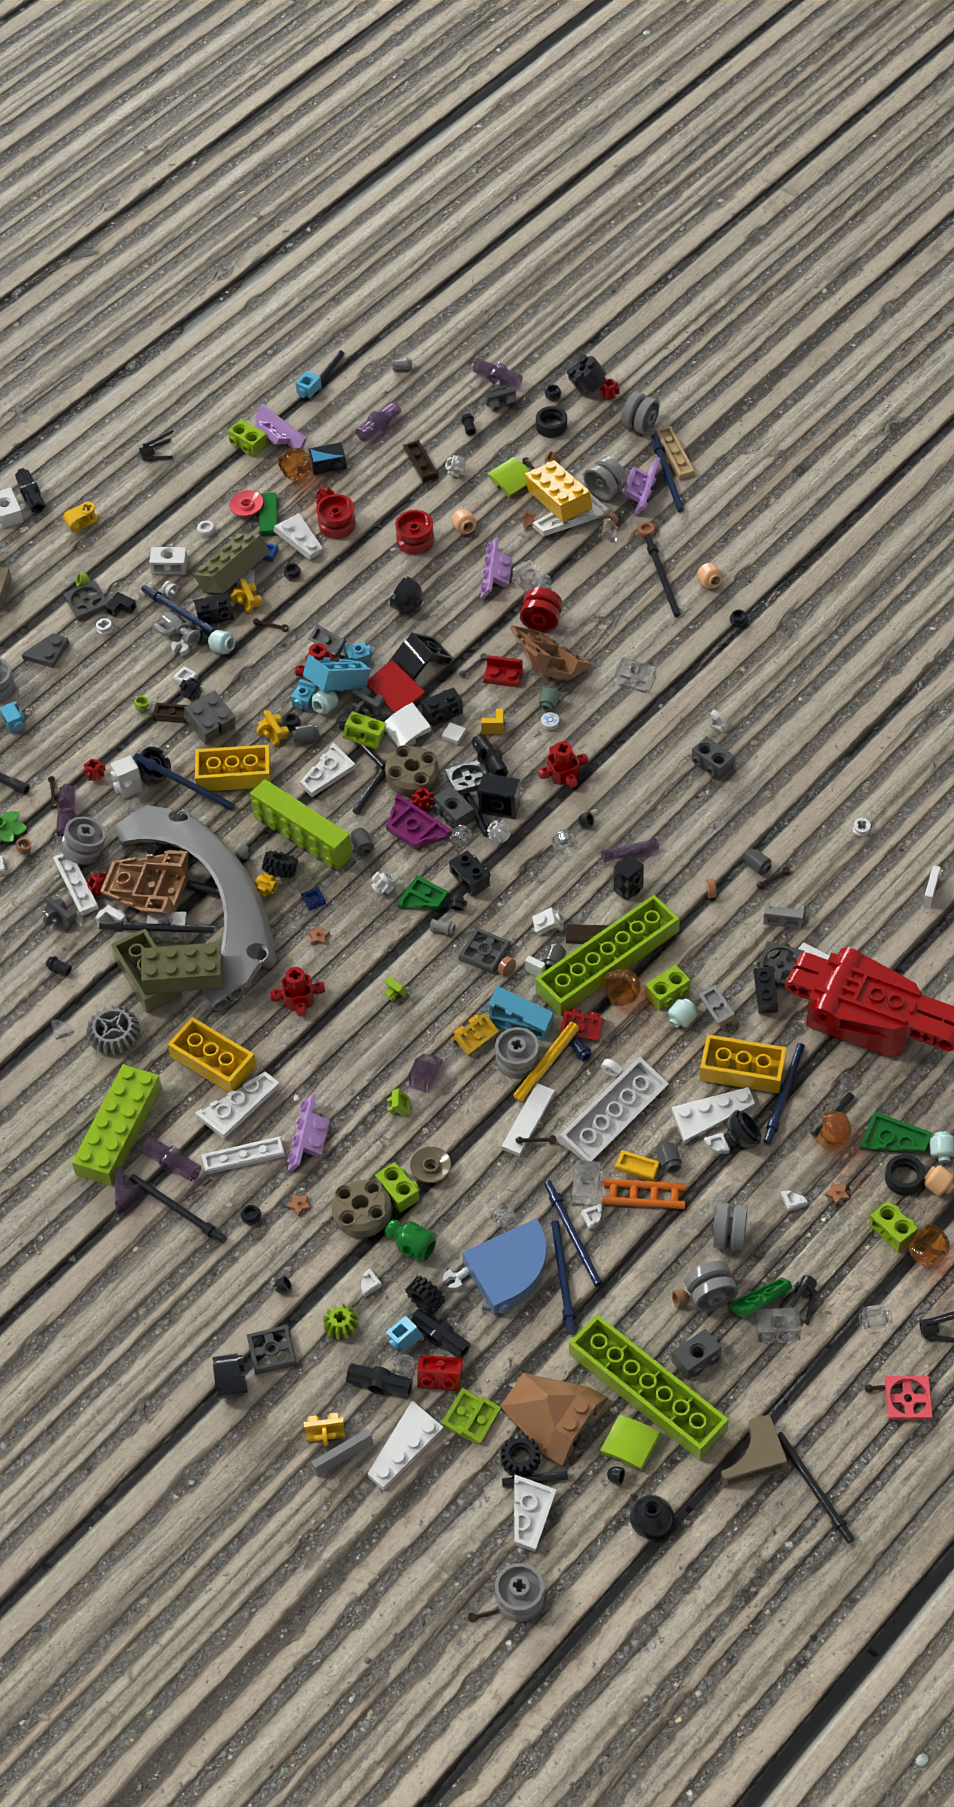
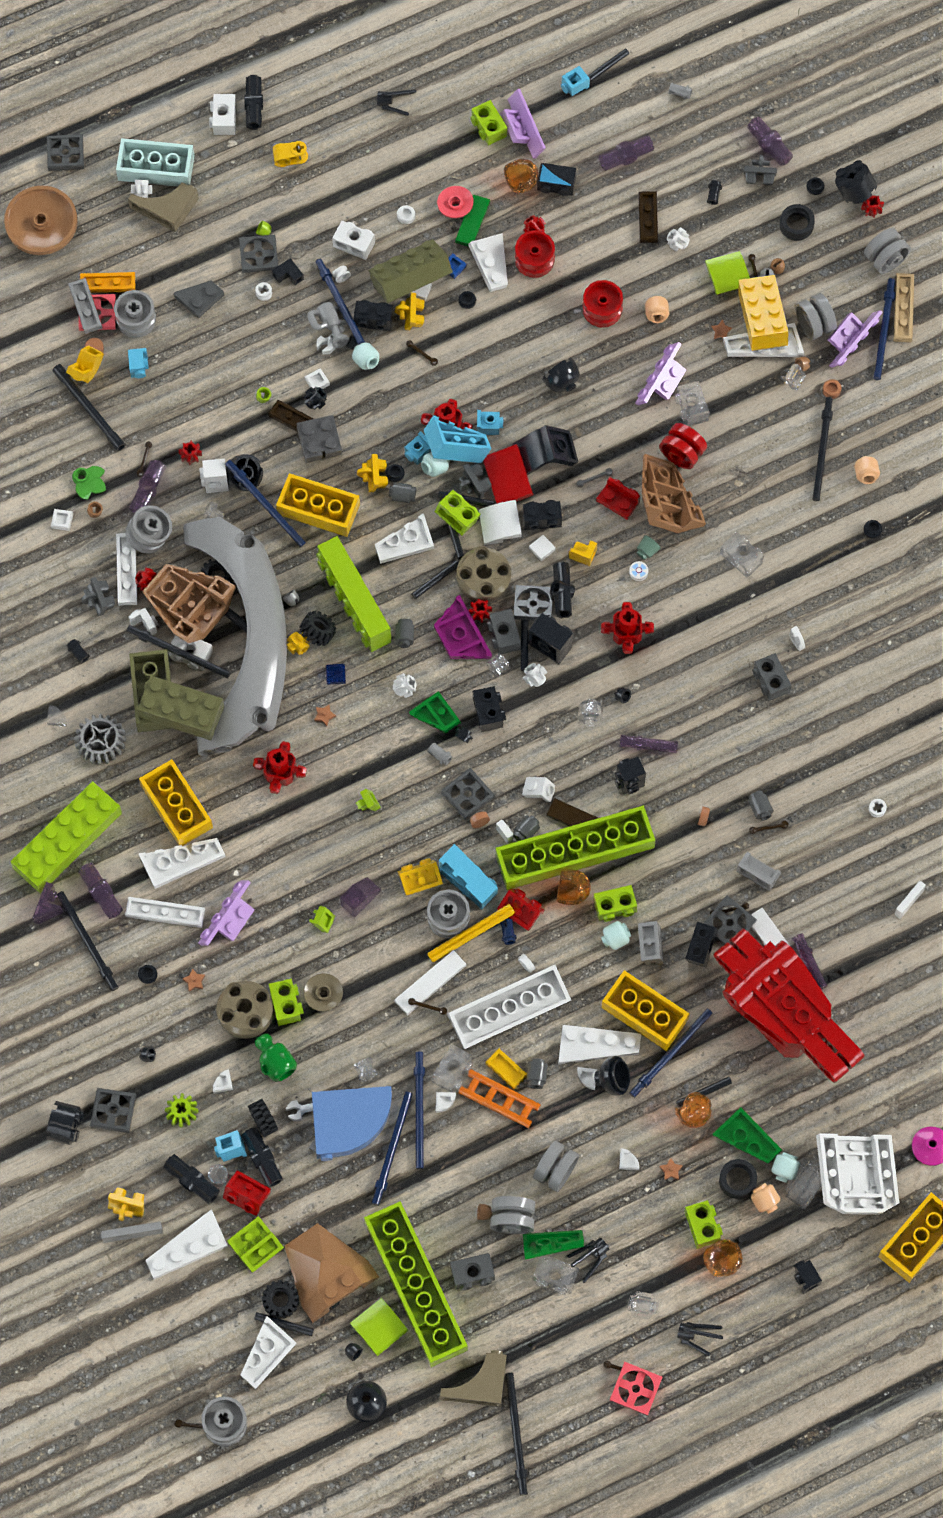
camera: 20 degrees right, 15 degrees up
dark grey panel [308,624,347,659] -> none

